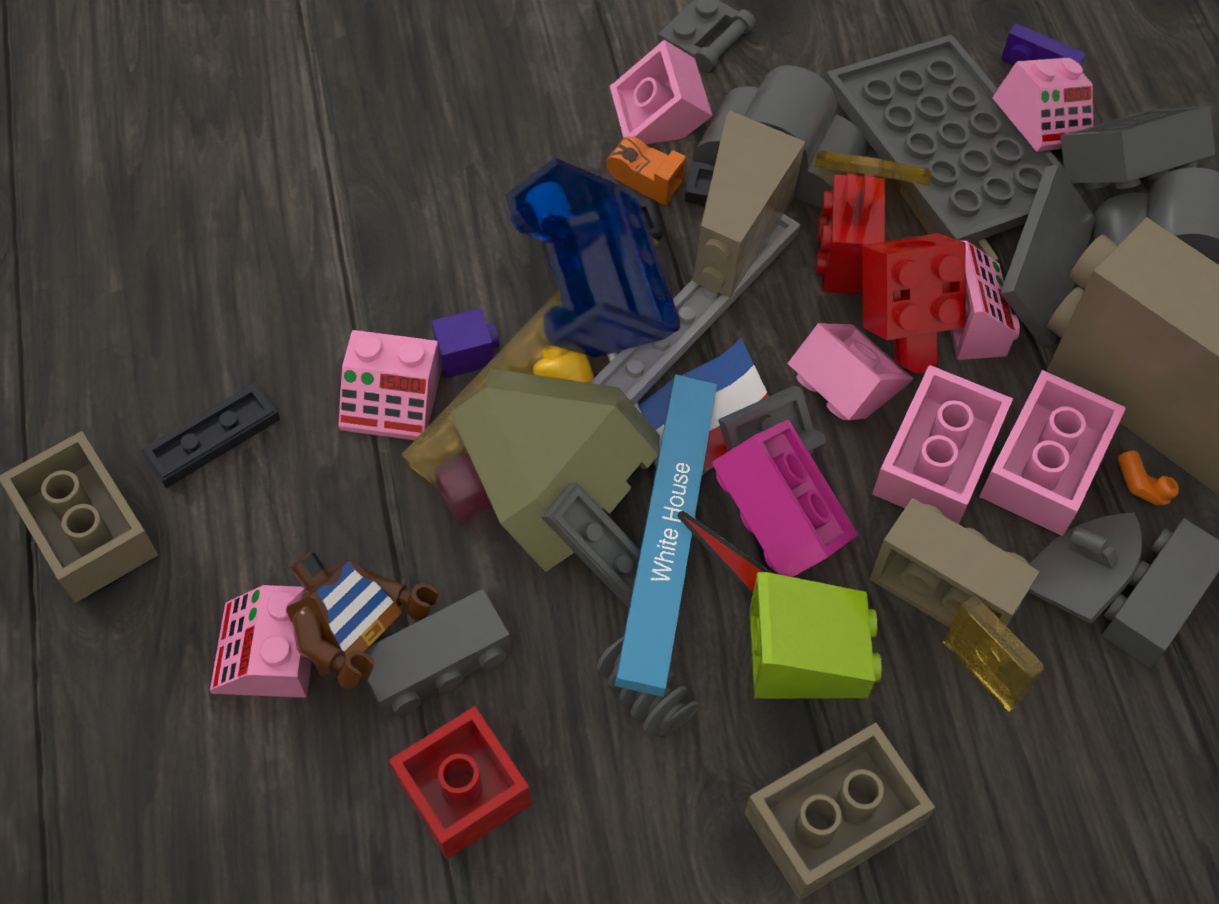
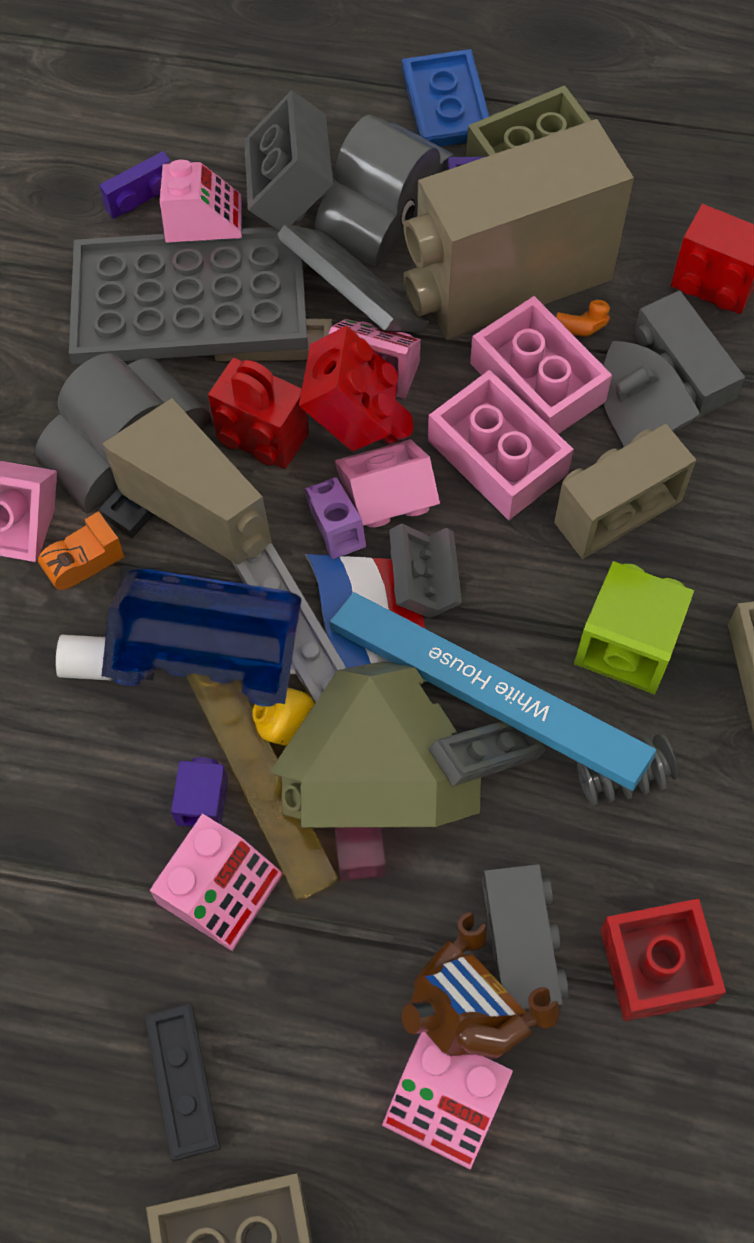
camera: 65 degrees left, 5 degrees up
sticker [678,511,772,598] -> none
dark pink slope [711,419,859,577] -> none
clear yellow tile [814,150,932,186] -> none
clear yellow tile [943,595,1045,712] -> none
none -> medium lavender leg [304,477,366,560]

